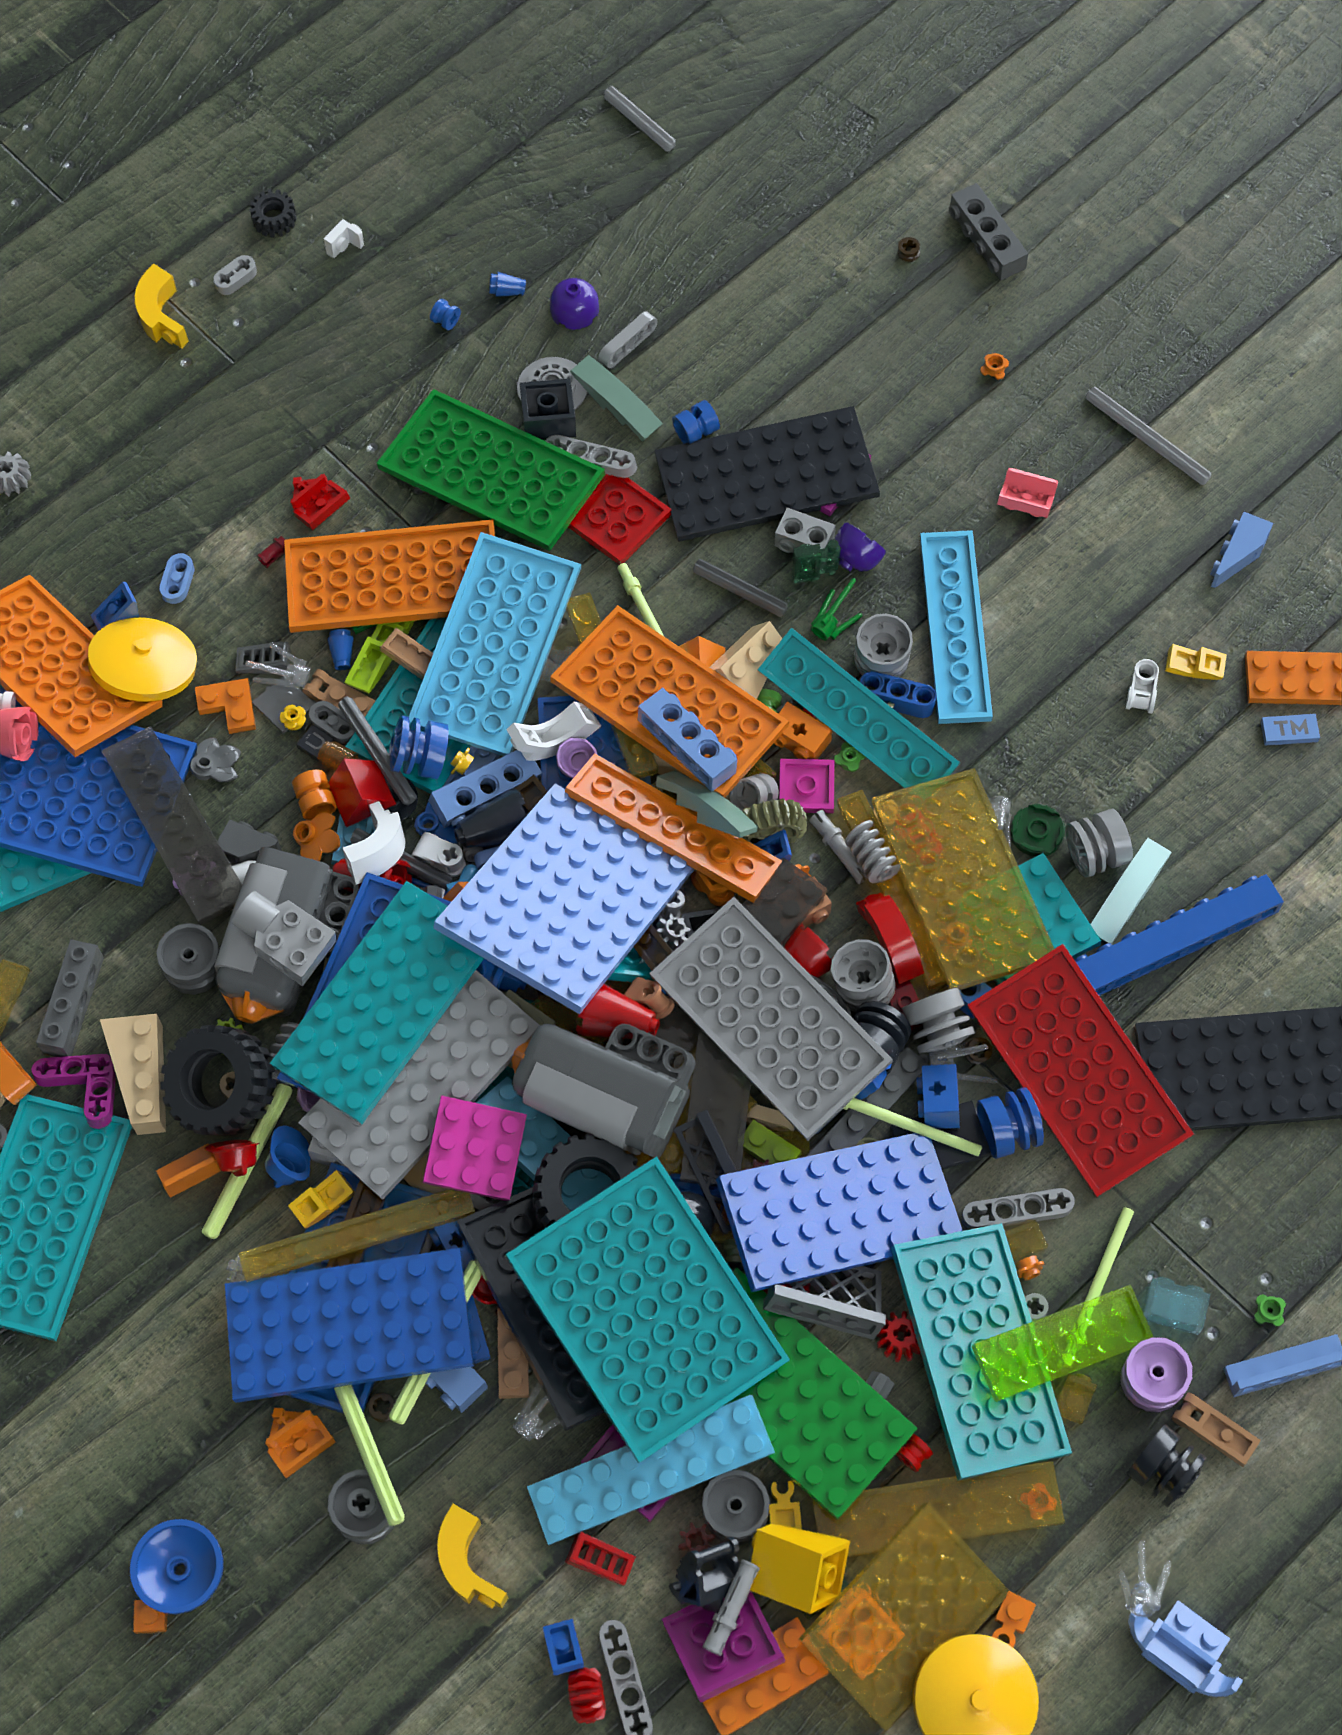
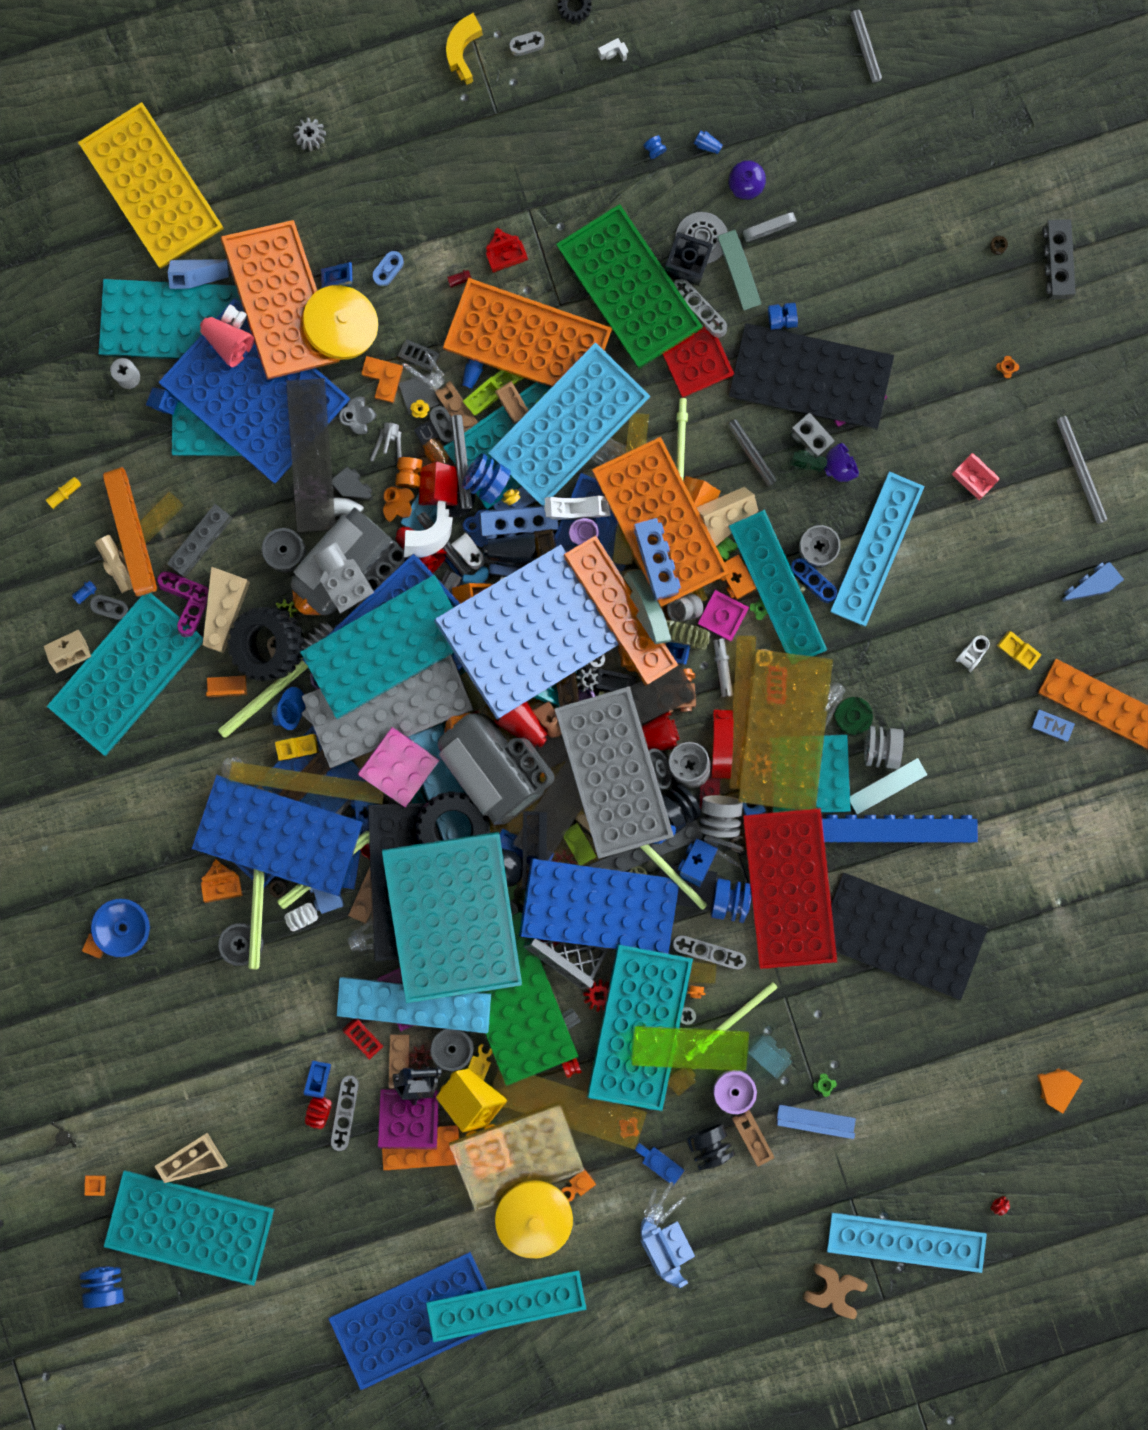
camera: 25 degrees right, 20 degrees up
red piece [205,1140,260,1177] -> none
yellow arch [438,1504,508,1609] -> none
light grey pin [703,1560,760,1656] -> none
green plant [811,578,862,641] -> none
light grey piece [845,820,901,883] -> none
none -> white gear [284,903,318,931]
none -> light grey plant [370,423,402,461]
none -> medium nougat plate [389,1034,410,1089]
none -> blue plate [635,1143,685,1186]

